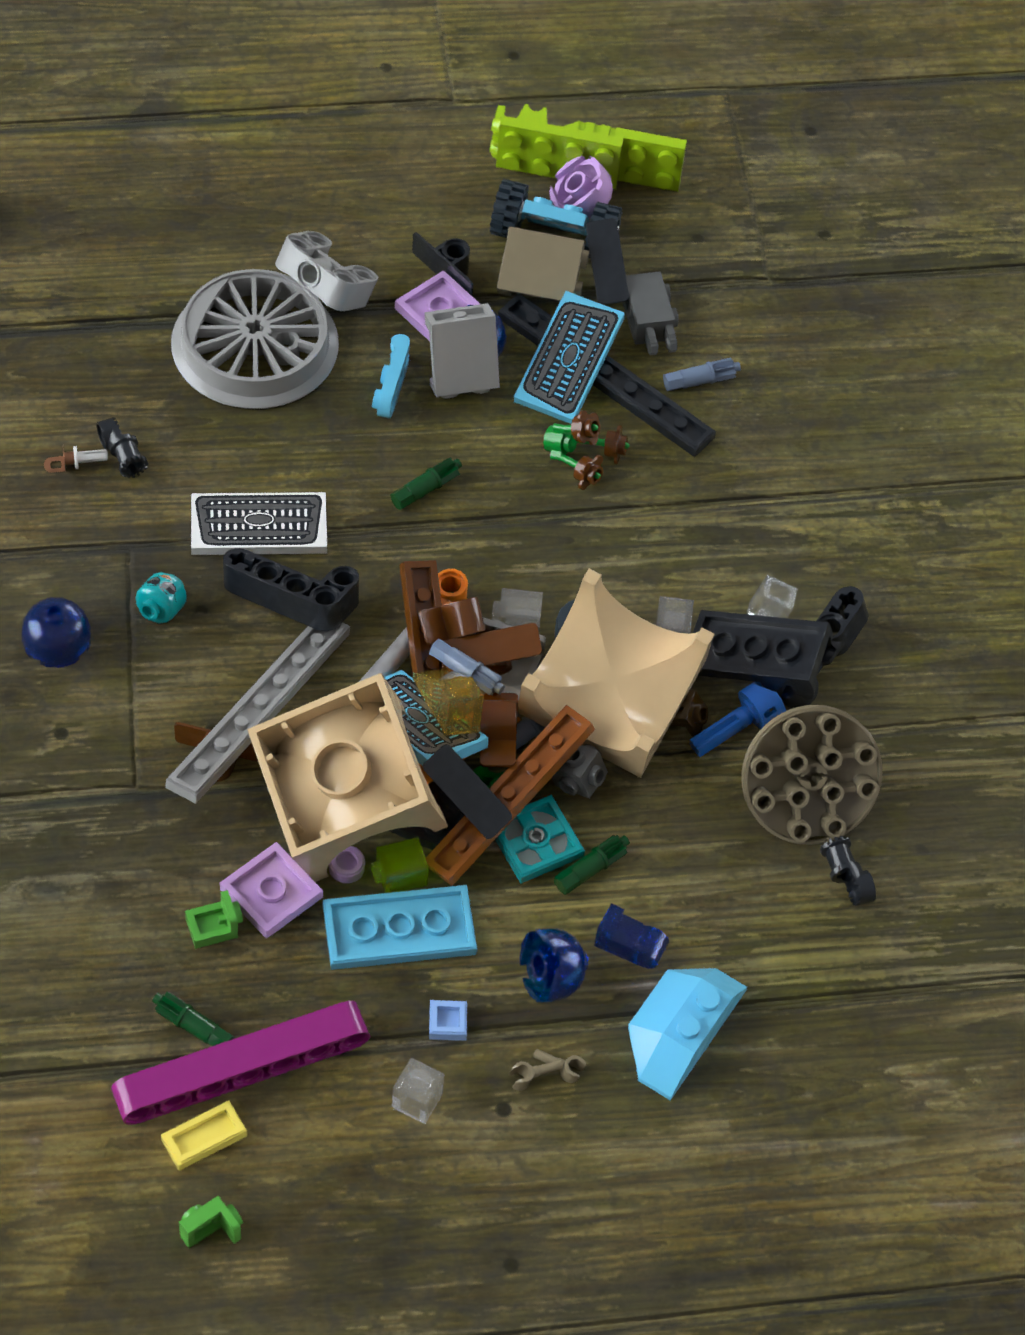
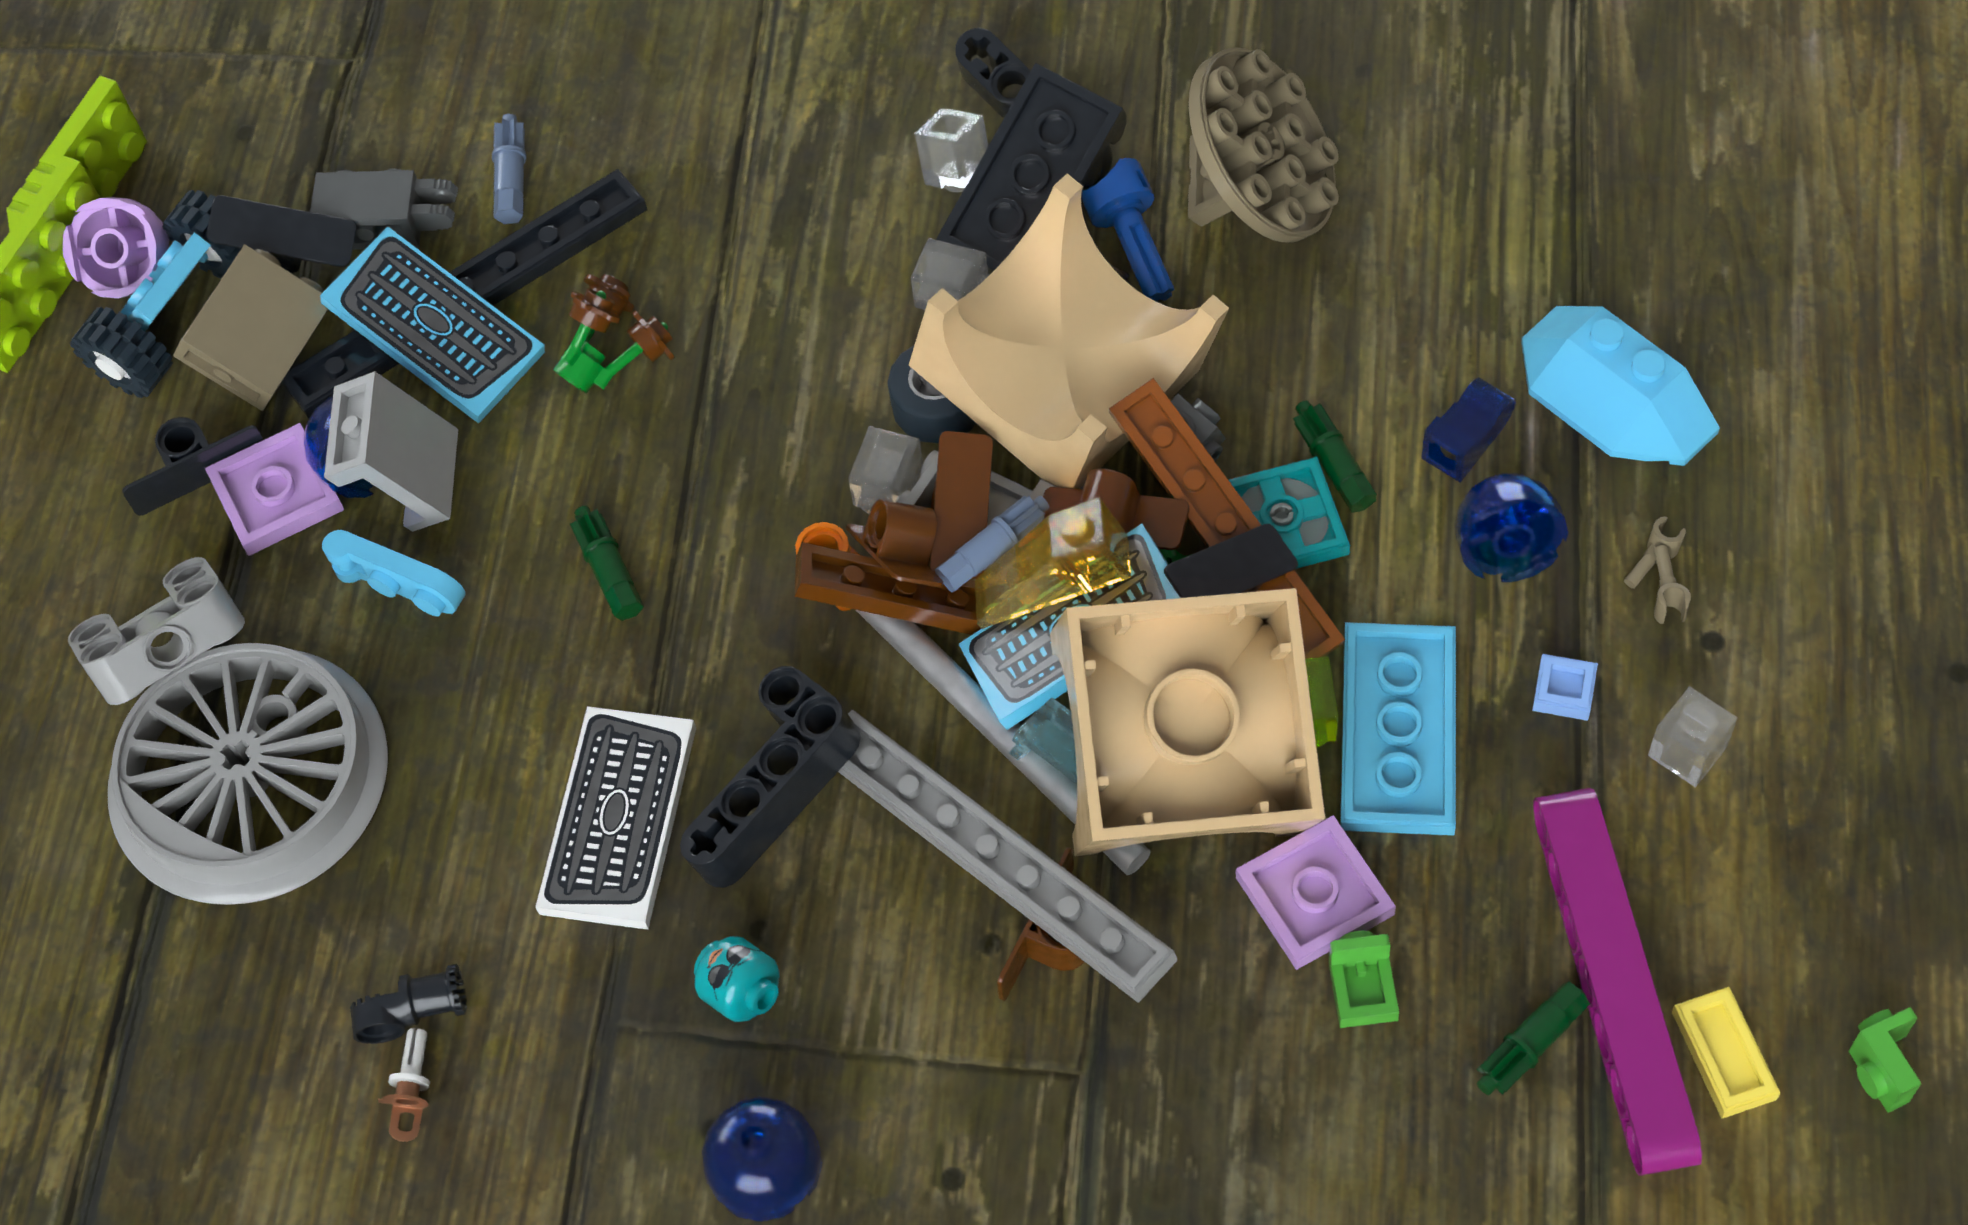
camera: 65 degrees left, 5 degrees up
black connector [820,836,876,906] -> none

